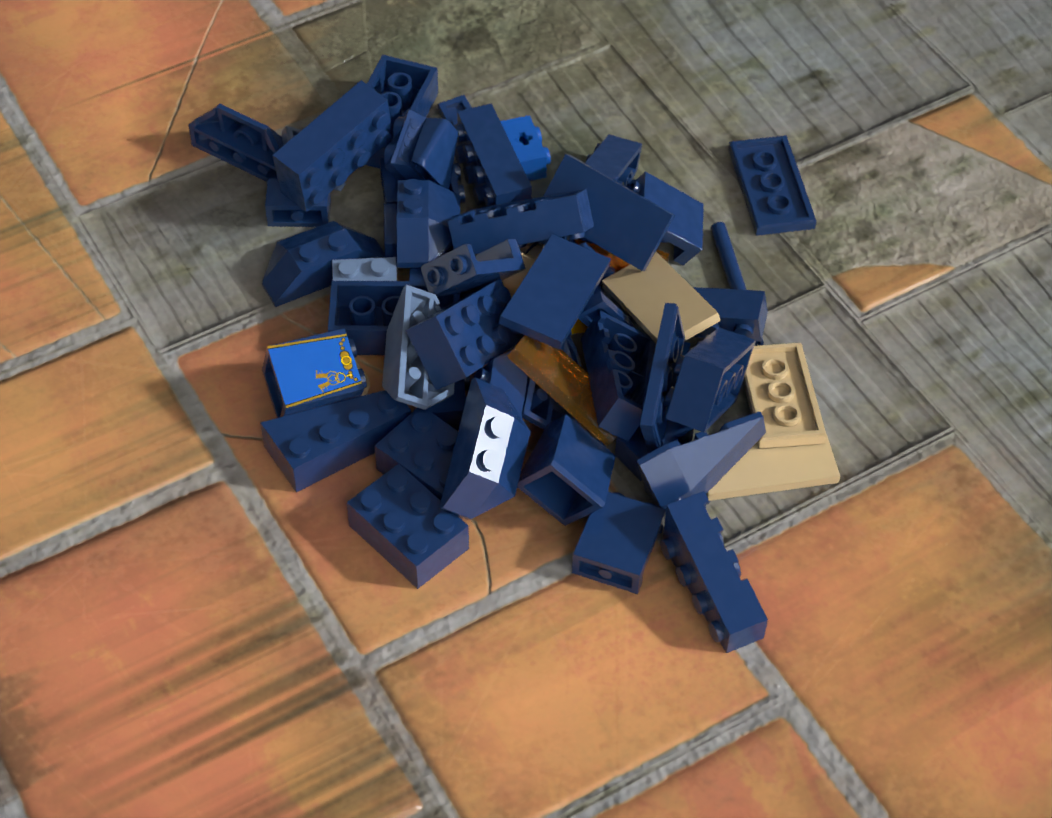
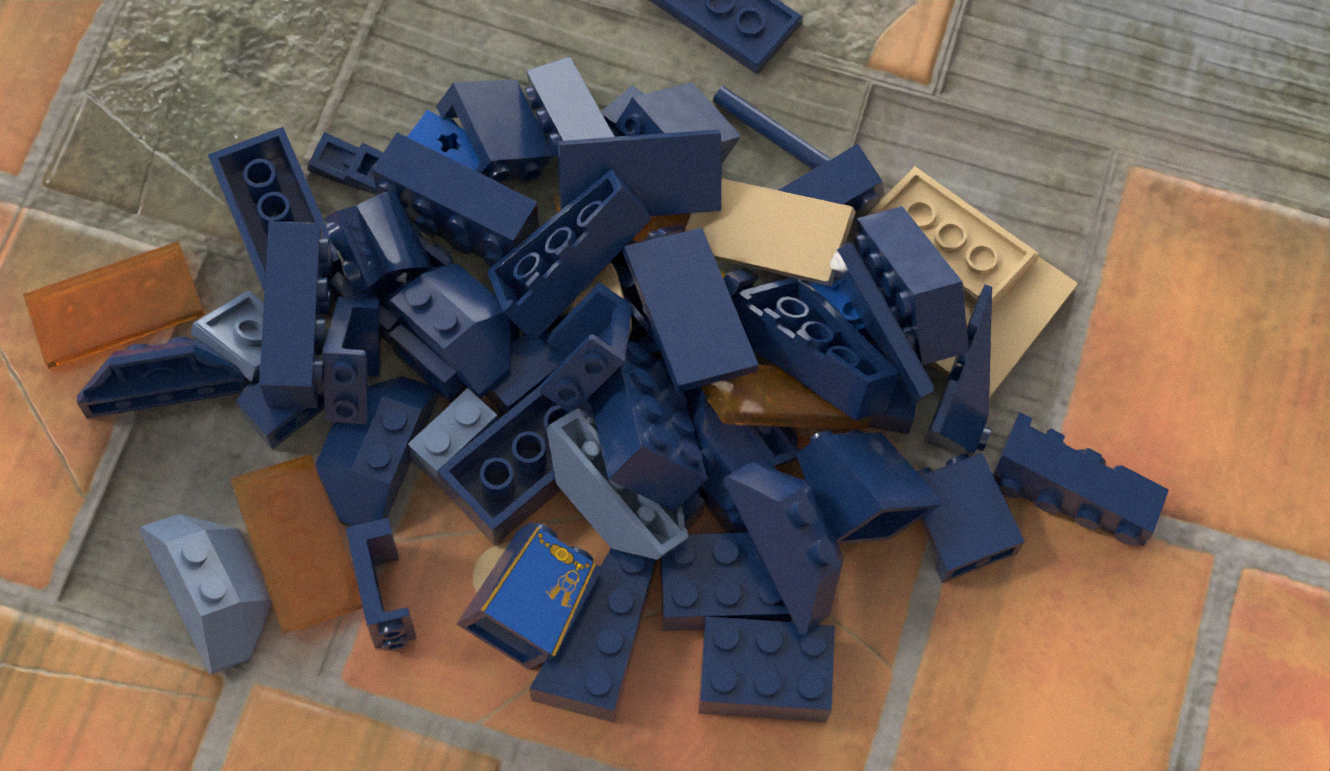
camera: 45 degrees left, 15 degrees up
none -> clear orange tile [23,241,205,369]
none -> sand blue wedge [139,514,274,675]
none -> clear orange tile [230,454,363,634]
none -> dark blue panel [322,297,382,424]
none -> dark blue panel [346,518,417,651]
none -> dark blue panel [436,79,554,183]

